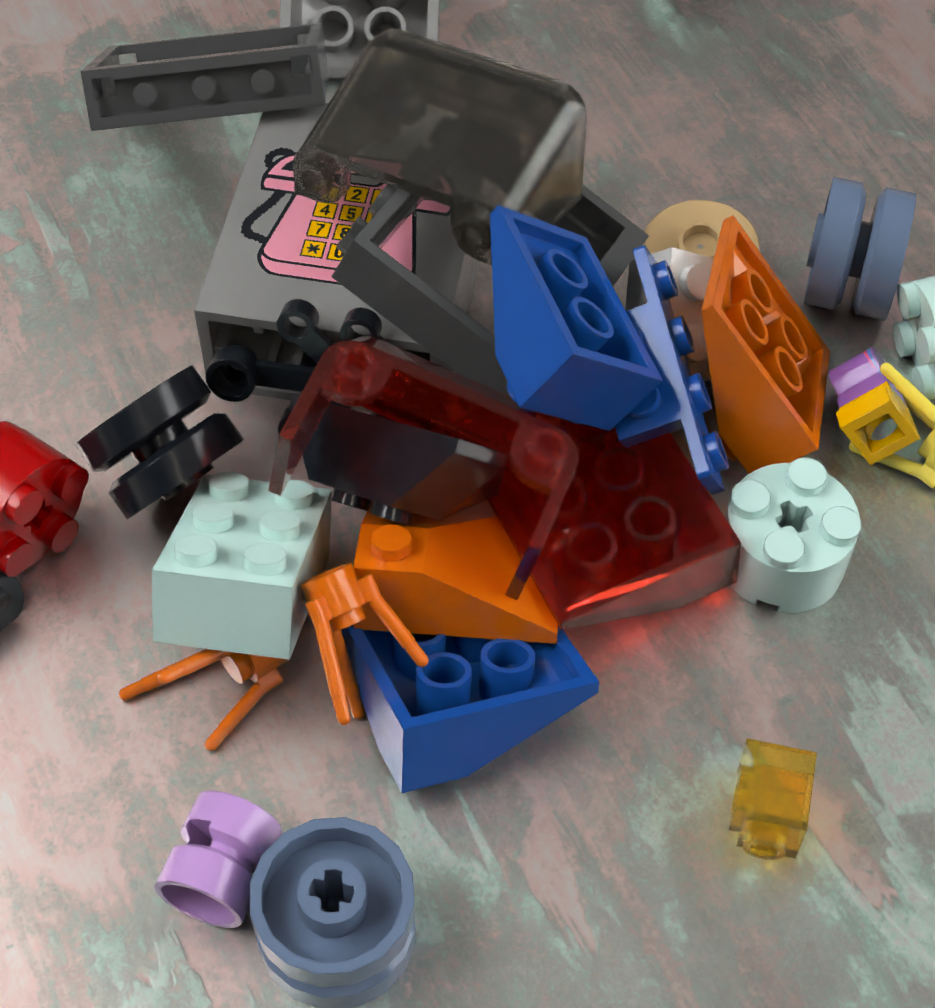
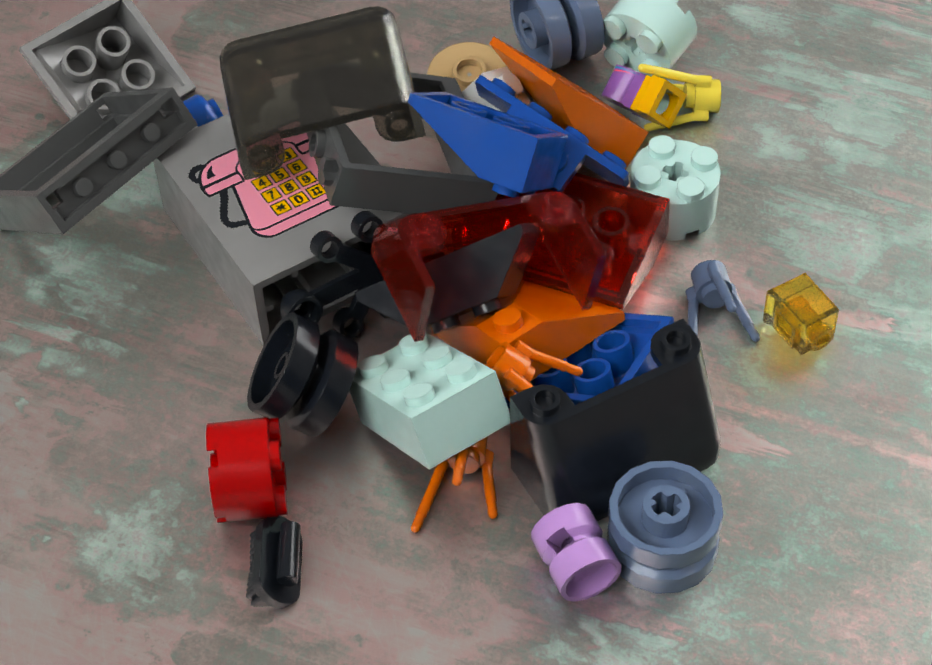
camera: 40 degrees left, 5 degrees down
none -> black windscreen [510,319,720,521]
none -> sand blue plant [685,260,760,342]

